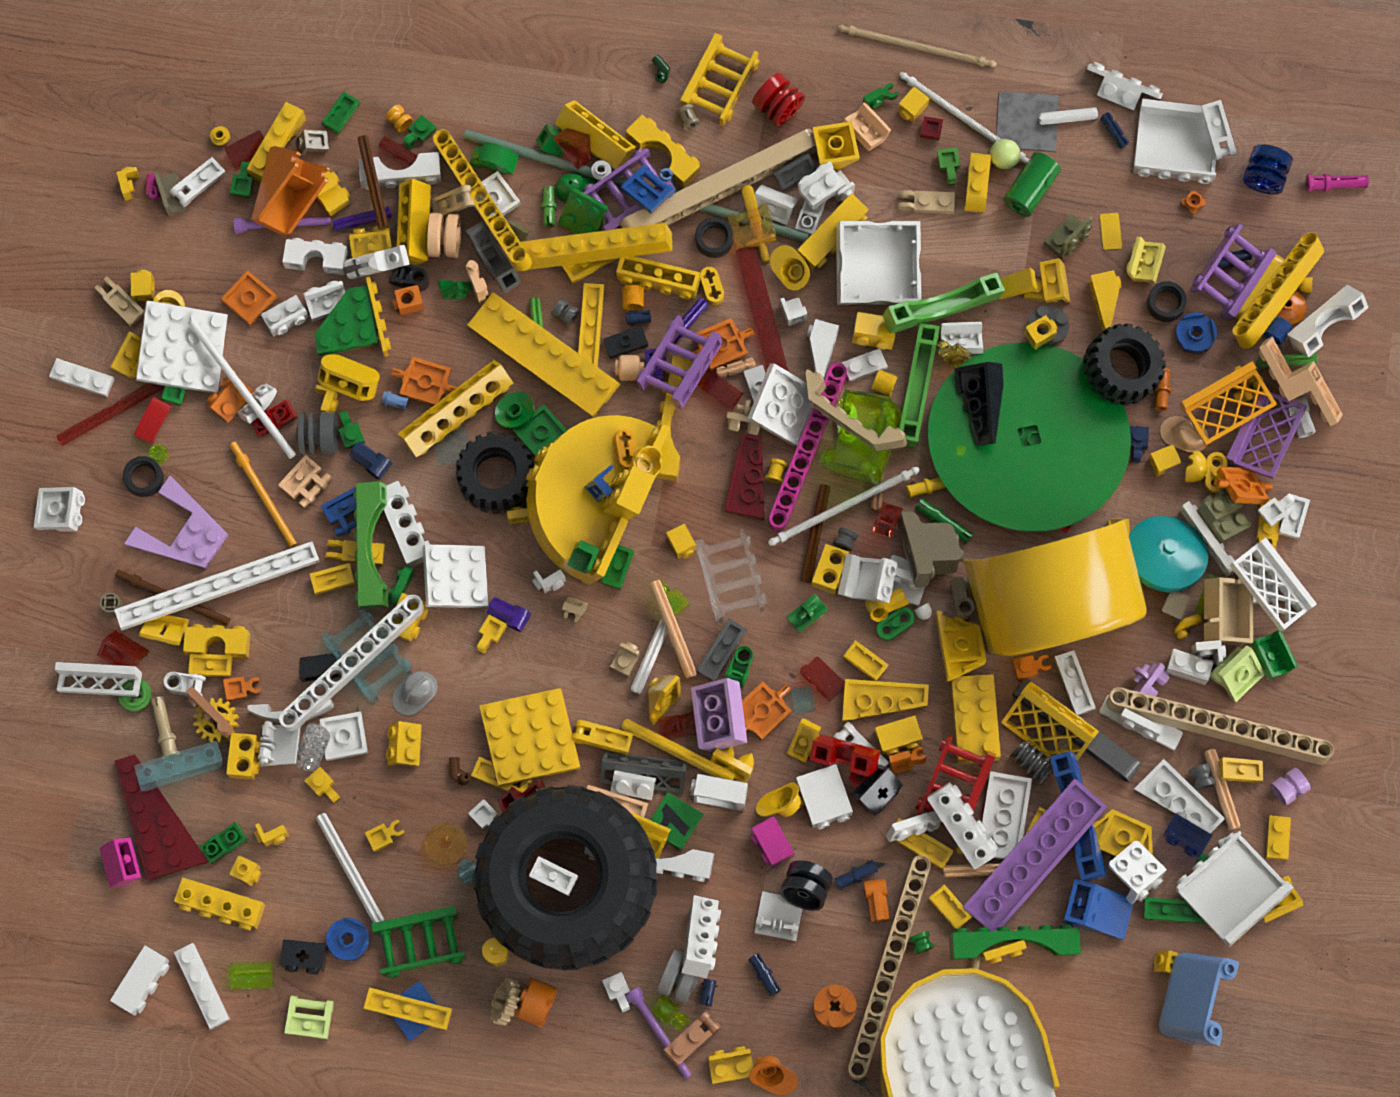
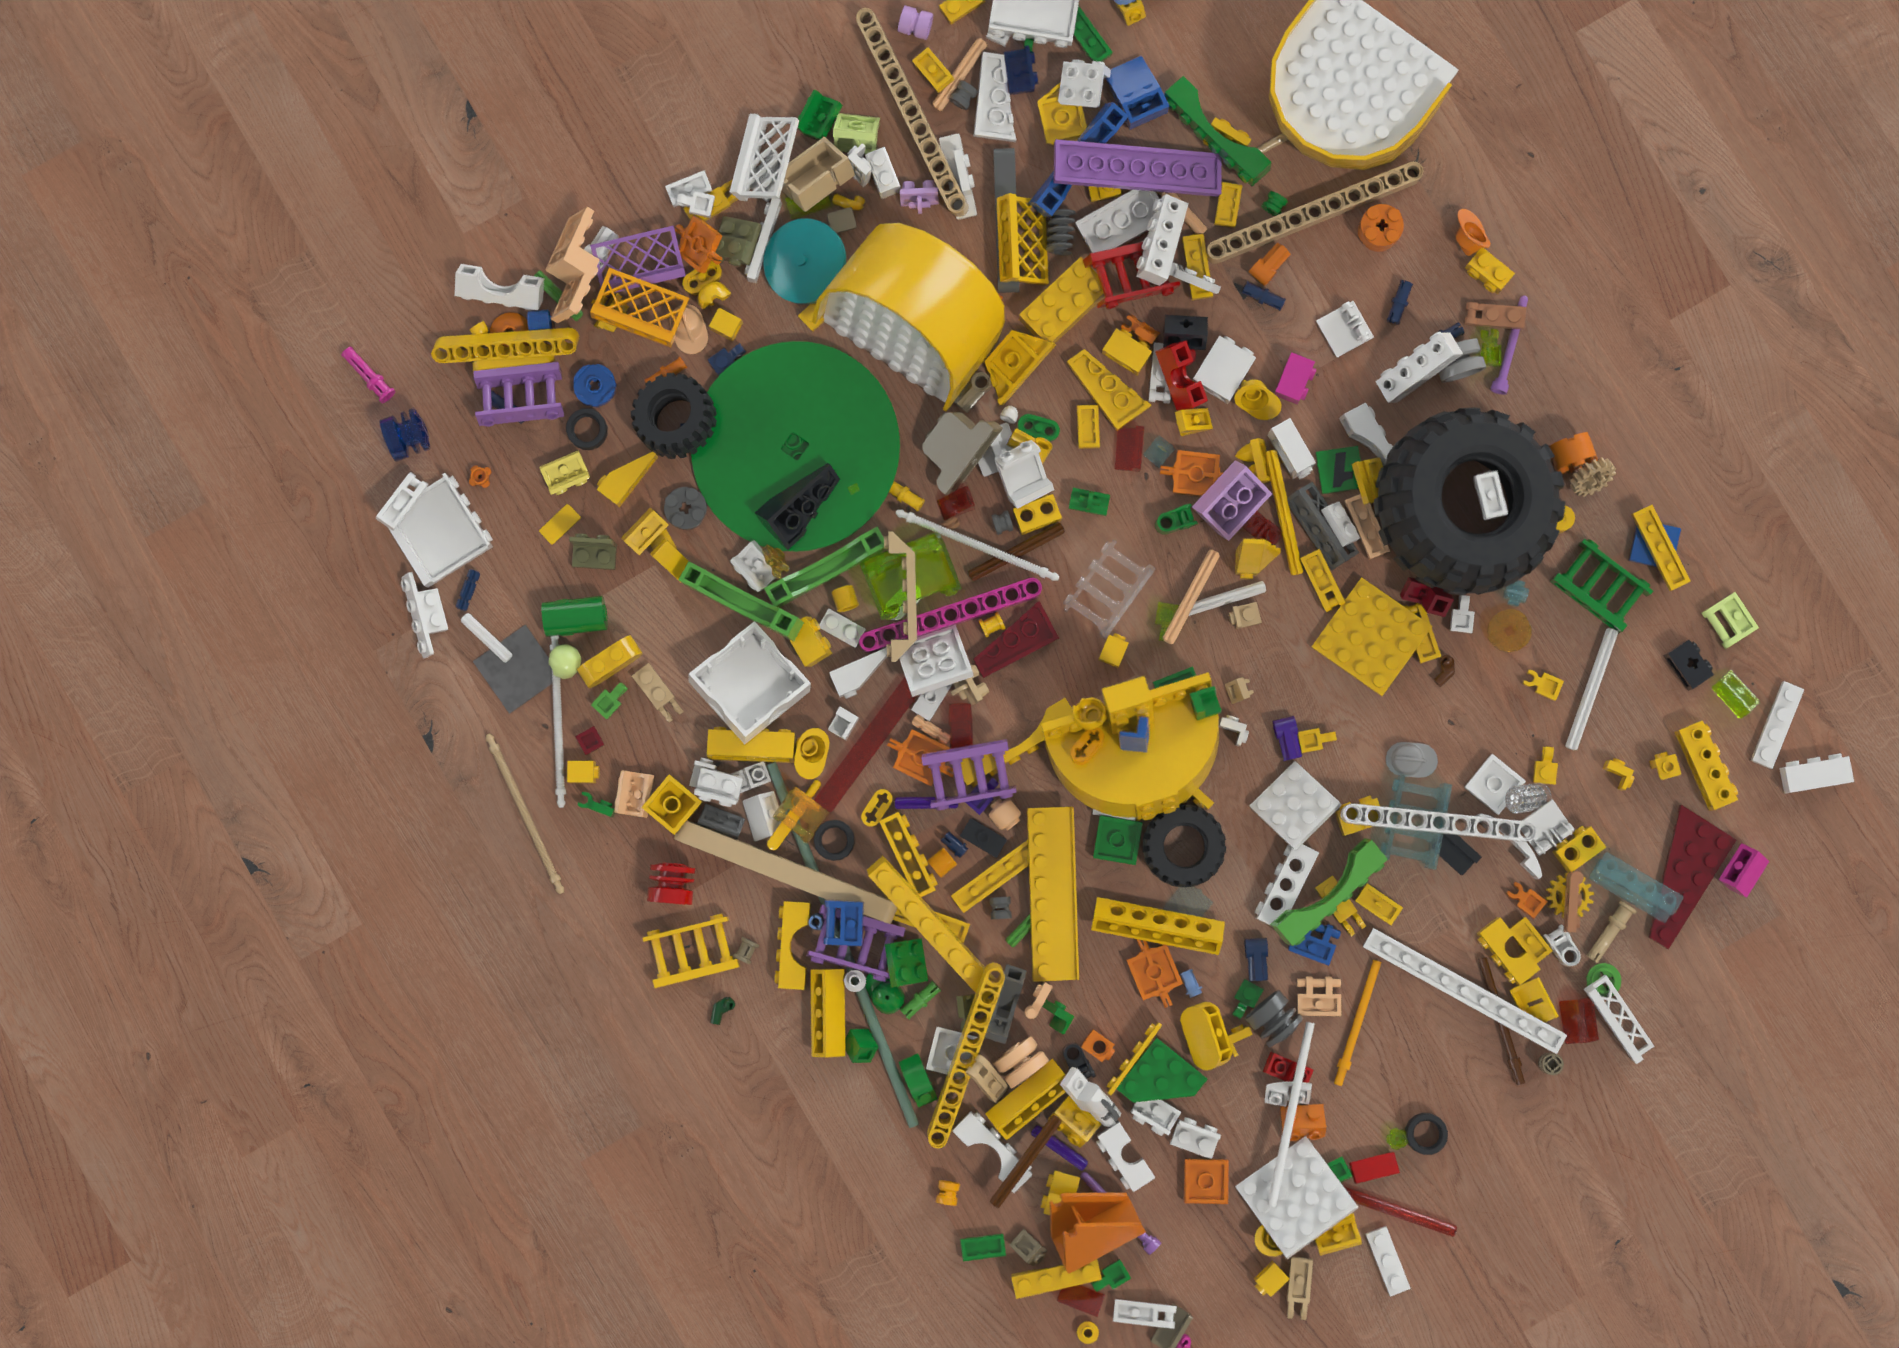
camera: 125 degrees left, 10 degrees up
white plate [33,487,85,532] -> none
lavender wing [124,476,228,569] -> none
green slope [199,822,249,864] -> none
blue plate [326,917,370,961] -> none
clear red pin [379,136,418,165] -> none
yellow bracket [386,721,422,767] -> none
green plate [388,566,414,606] -> none
green plate [403,114,437,149] -> none
green dish [495,392,534,429] -> none
clear red slope [553,128,591,170] -> none
white plate [602,972,630,1013] -> none
dark grey plate [697,619,747,682] -> none
black wheel [780,860,833,911] -> none
green pin [915,498,973,544] -> none
yellow brick [1024,315,1058,350] -> none
white plate [1054,650,1096,716] -> none

